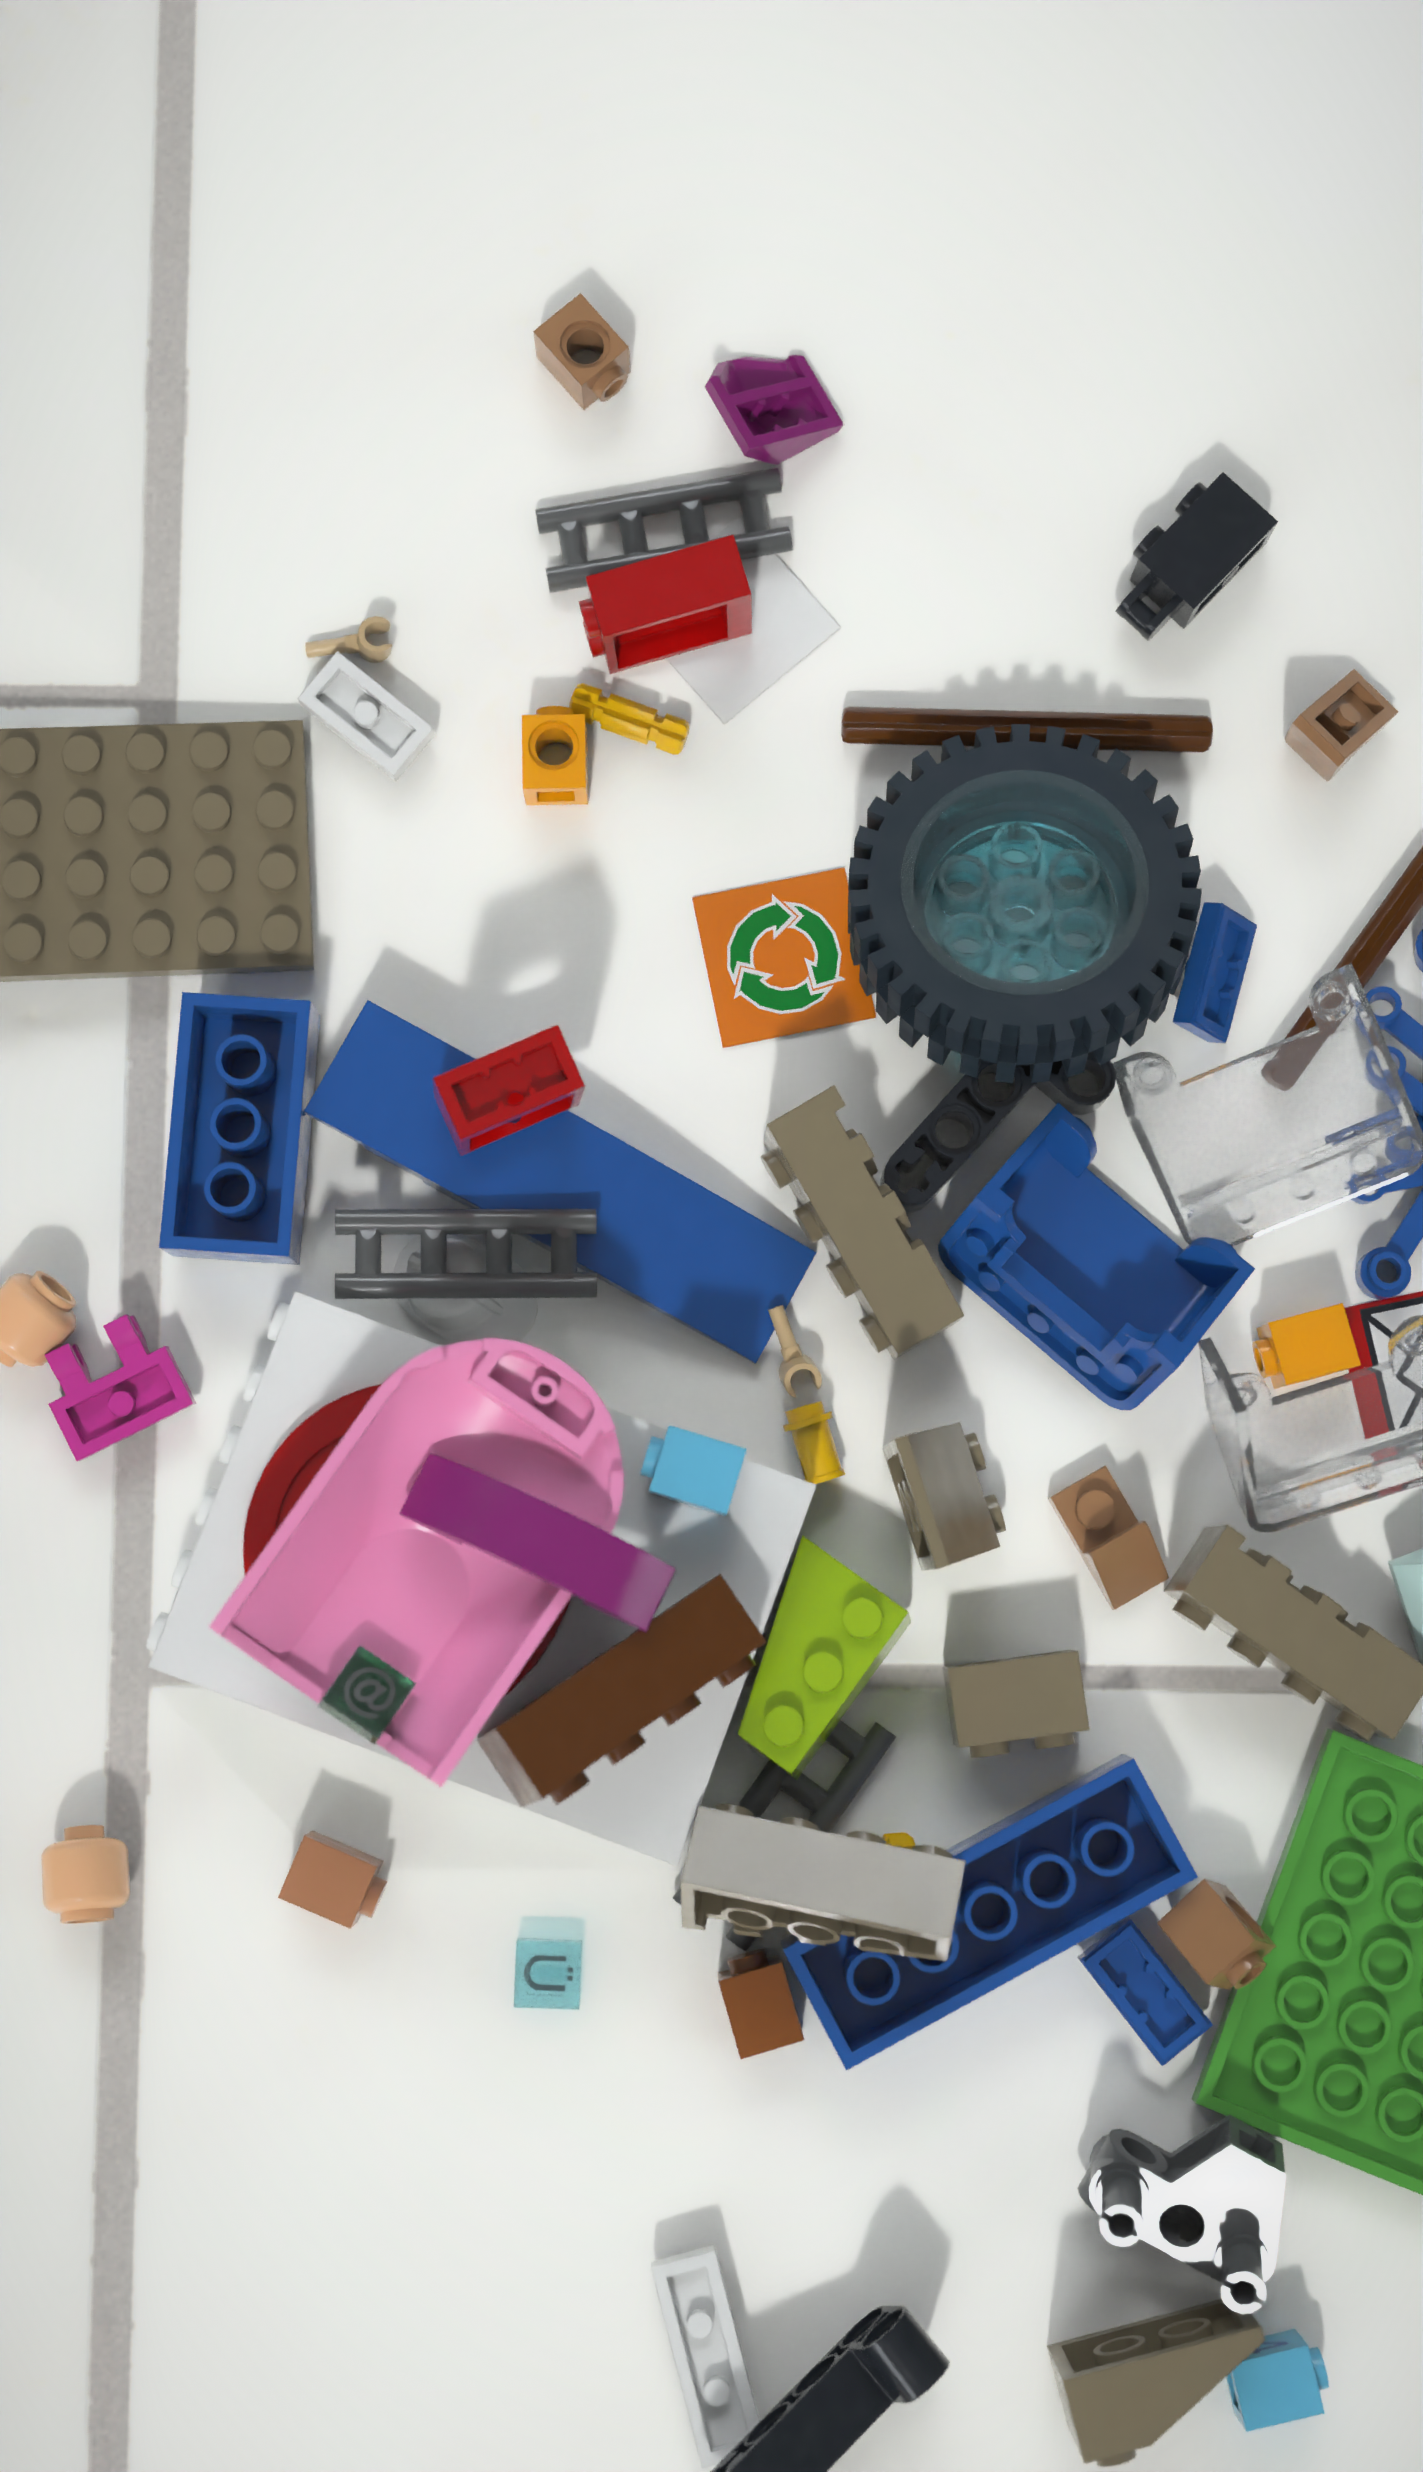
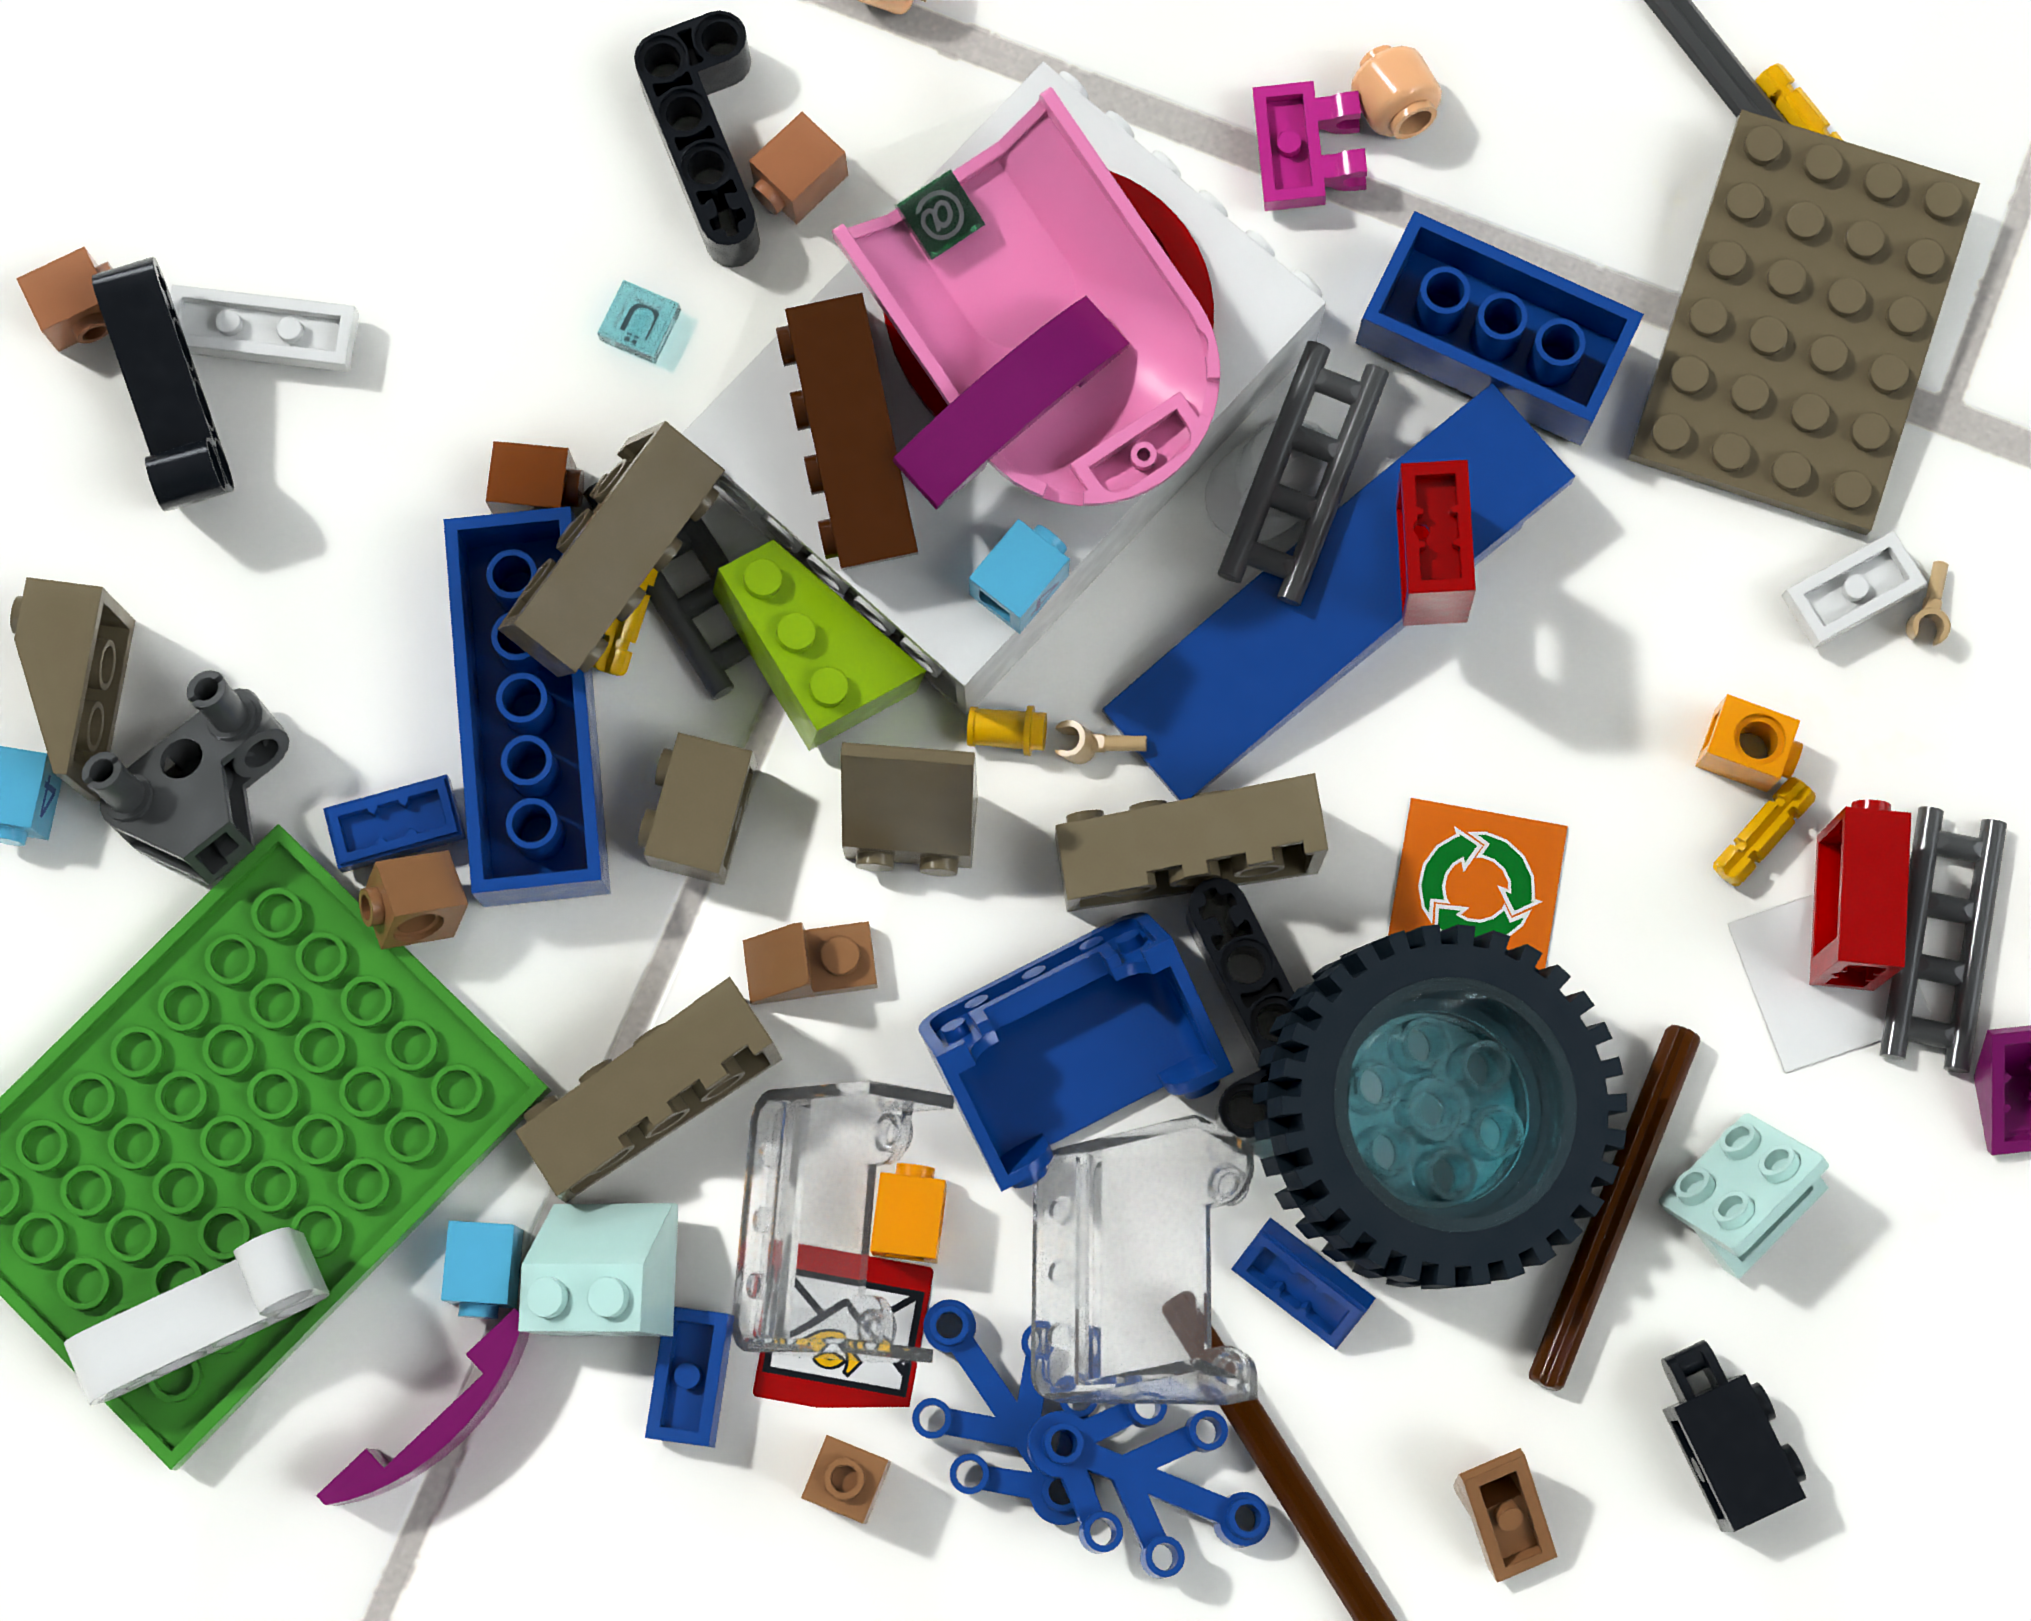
camera: 115 degrees right, 5 degrees down
none -> black beam [634,10,760,268]
none -> light aqua bracket [1659,1113,1829,1279]

